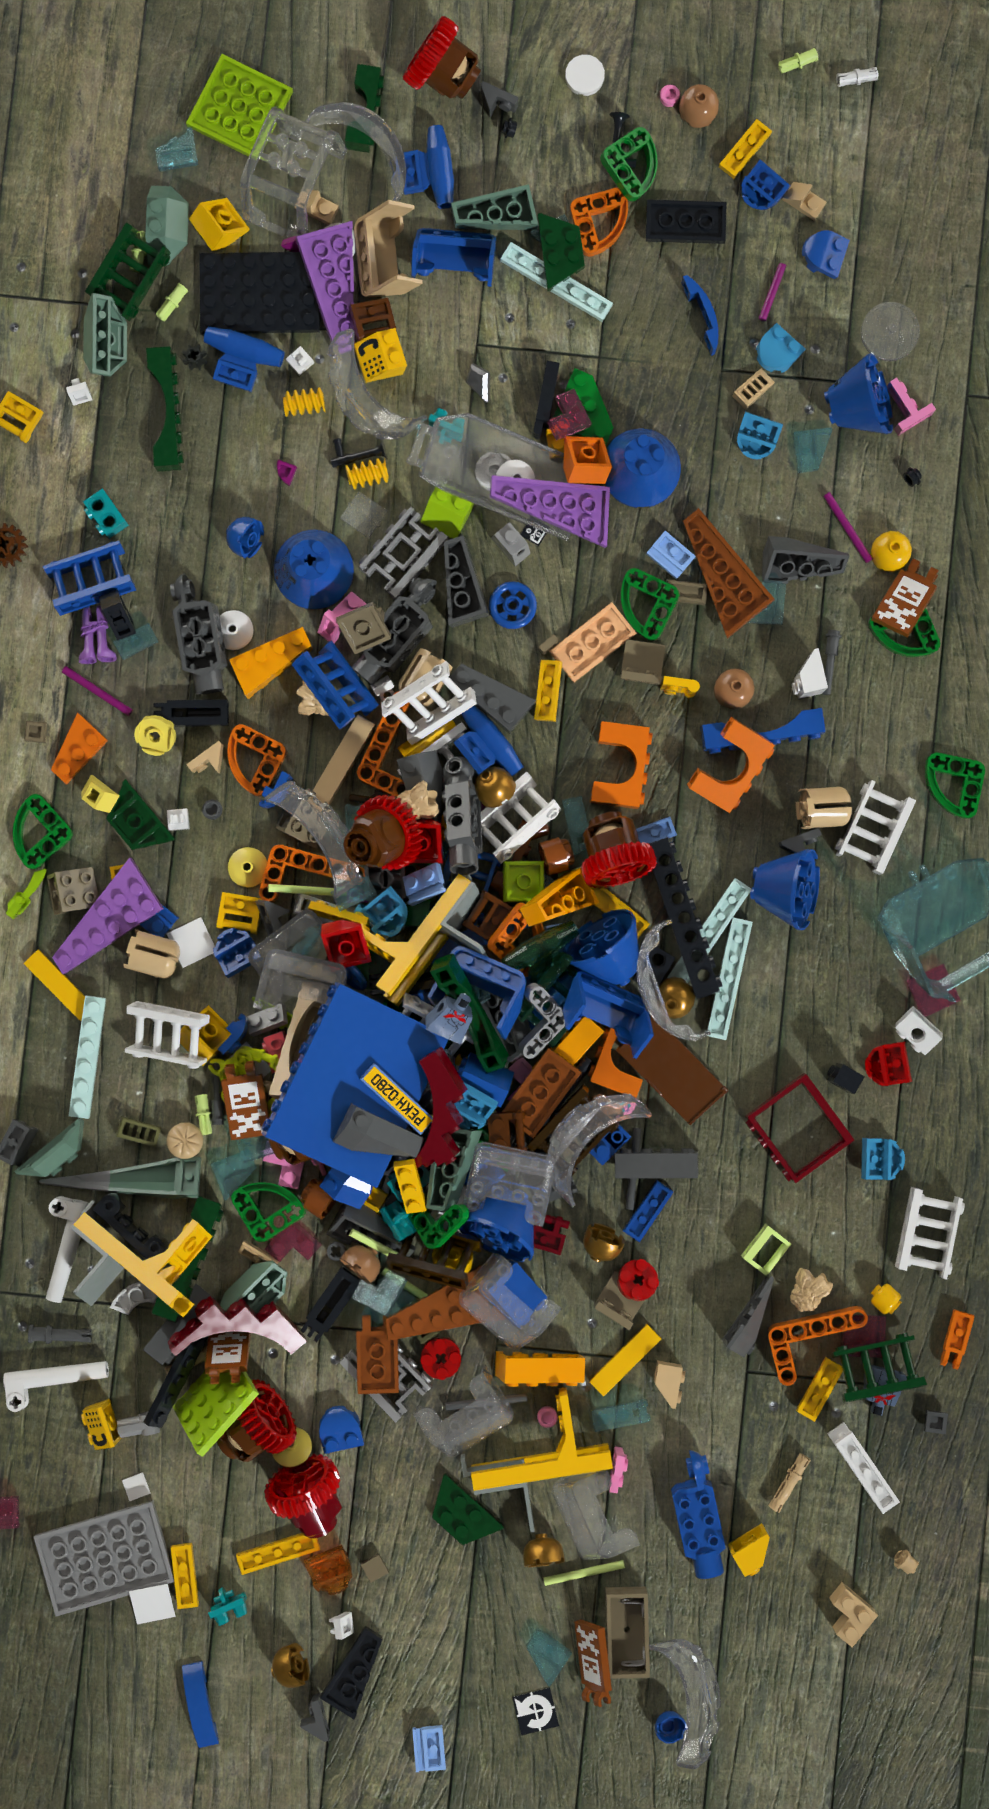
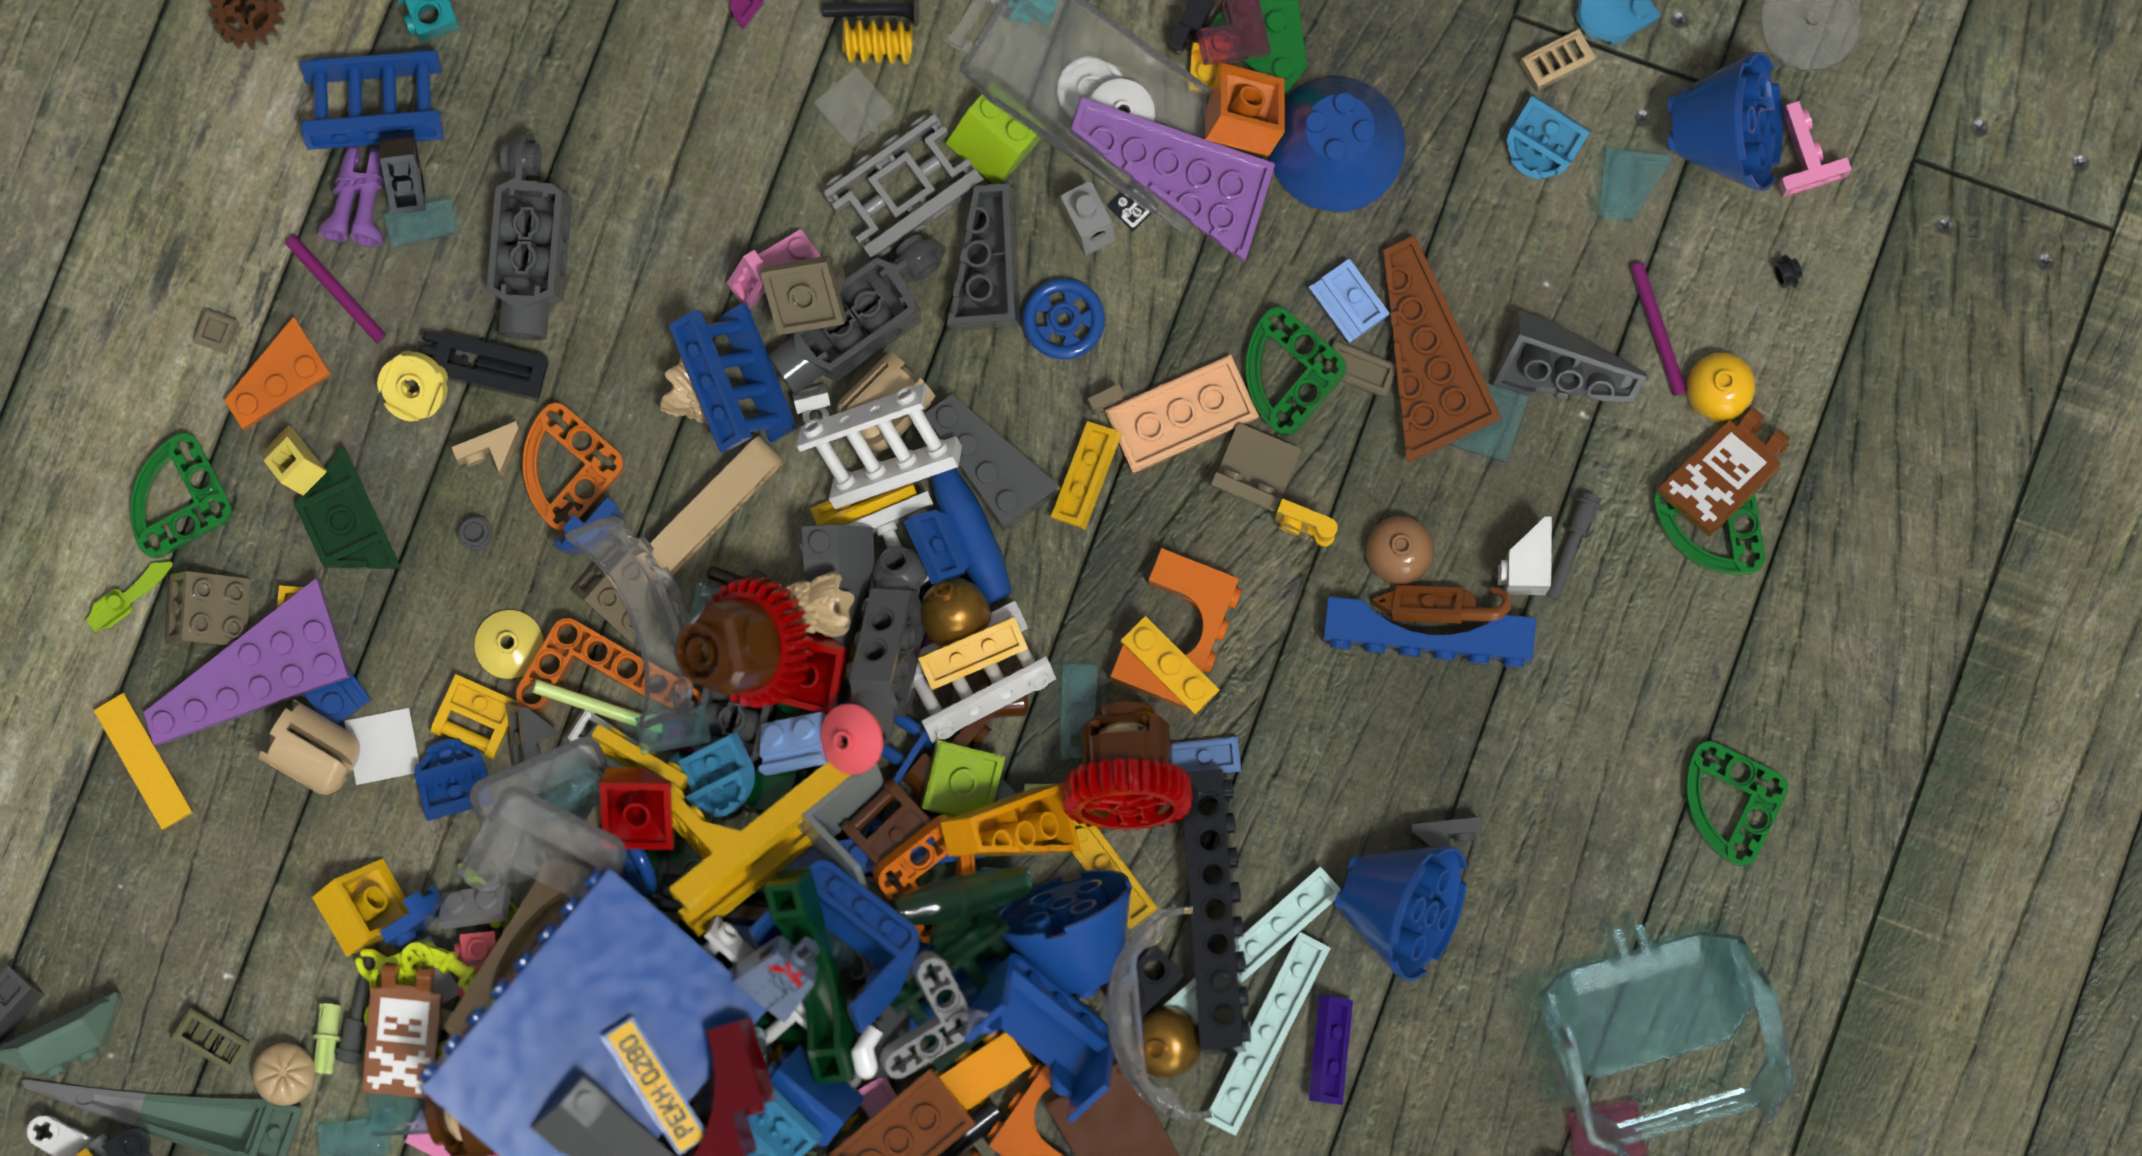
camera: 15 degrees right, 5 degrees down
light aqua plate [69,995,106,1119] -> none
white fence [125,1001,210,1069] -> none
white tile [167,808,190,831] -> none
white dish [220,610,254,650] -> none
blue cylinder [226,516,264,558] -> none
light orange wedge [229,627,313,699] -> none
blue cone [274,530,354,610] -> none
orange beam [357,691,410,798] -> none
dark orange piece [538,837,574,876] -> none
orange arch [687,717,775,813] -> none
tan cylinder [796,787,852,829] -> none
white fence [835,780,916,875] -> none
none -> coral dish [820,704,883,775]
none -> white arm [851,1025,883,1079]
none -> yellow plate [918,616,1028,690]
none -> yellow plate [1121,616,1220,716]
none -> dark purple plate [1309,995,1353,1105]
none -> dark orange plate [1372,585,1512,624]

